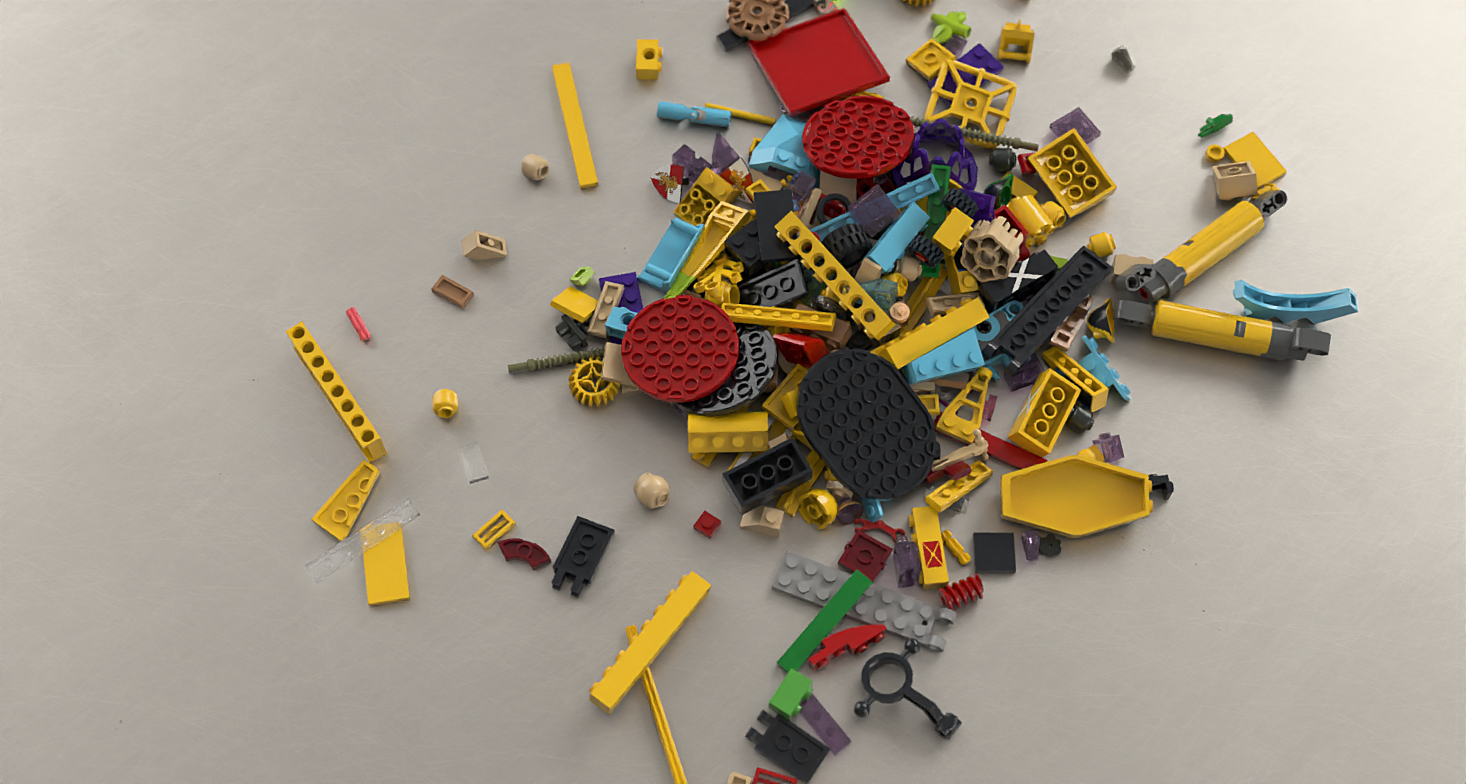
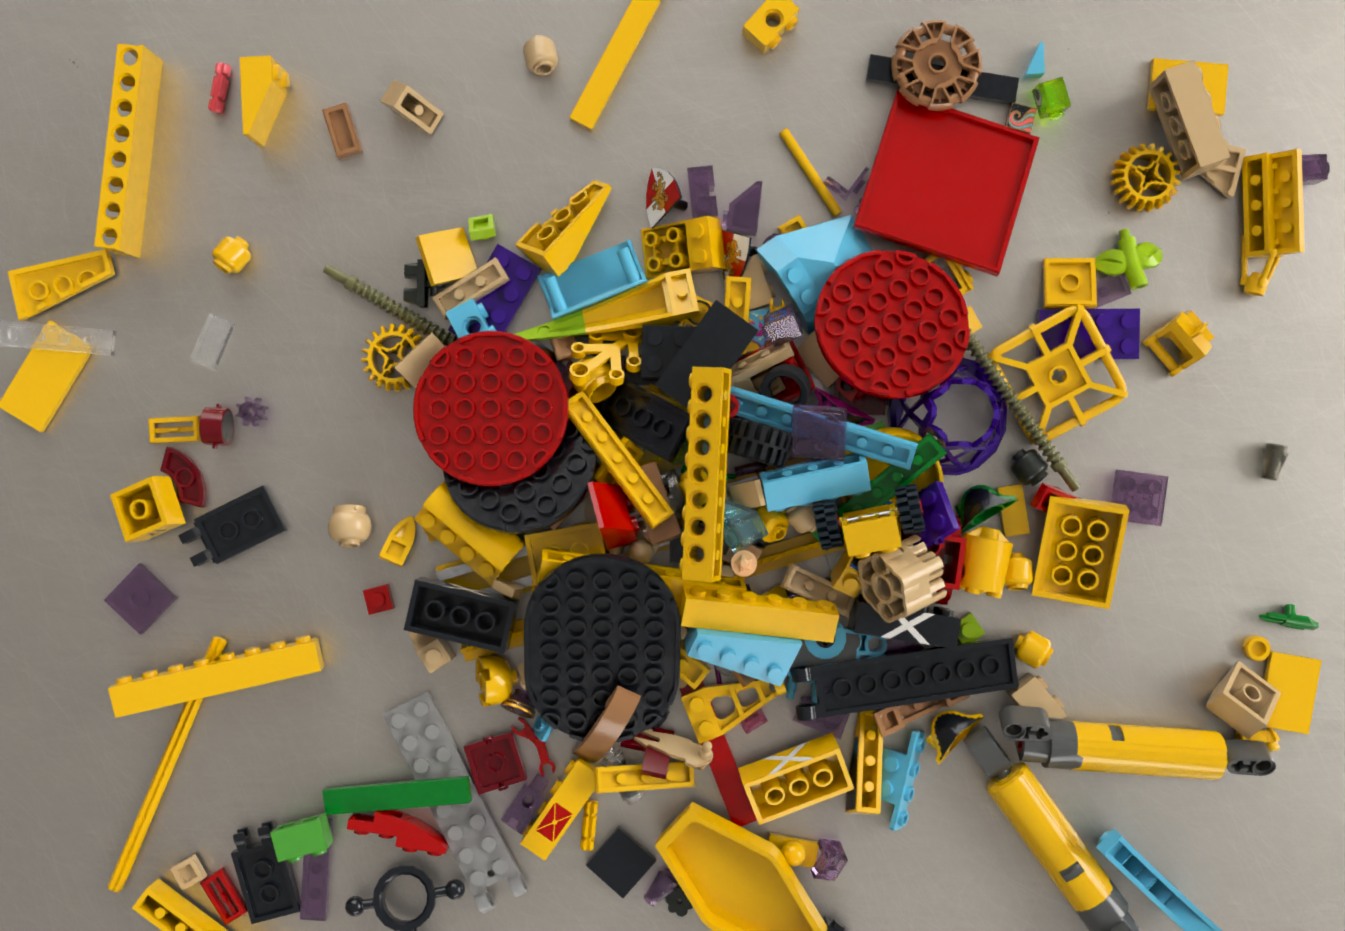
camera: 45 degrees right, 25 degrees up
medium azure piece [657,101,731,128] -> none
red piece [938,574,984,610] -> none
pearl dark grey head [1065,404,1094,433] -> none
none -> clear purple tile [104,563,178,635]
none -> yellow brick [110,476,186,542]
none -> dark red piece [199,404,234,449]
none -> clear purple gear [235,396,269,427]
none -> yellow slope [240,55,290,147]
none -> yellow plate [378,516,416,568]
none -> yellow wedge [515,180,612,277]
none -> medium nougat slope [572,686,641,763]
none -> clear purple bracket [824,167,869,201]

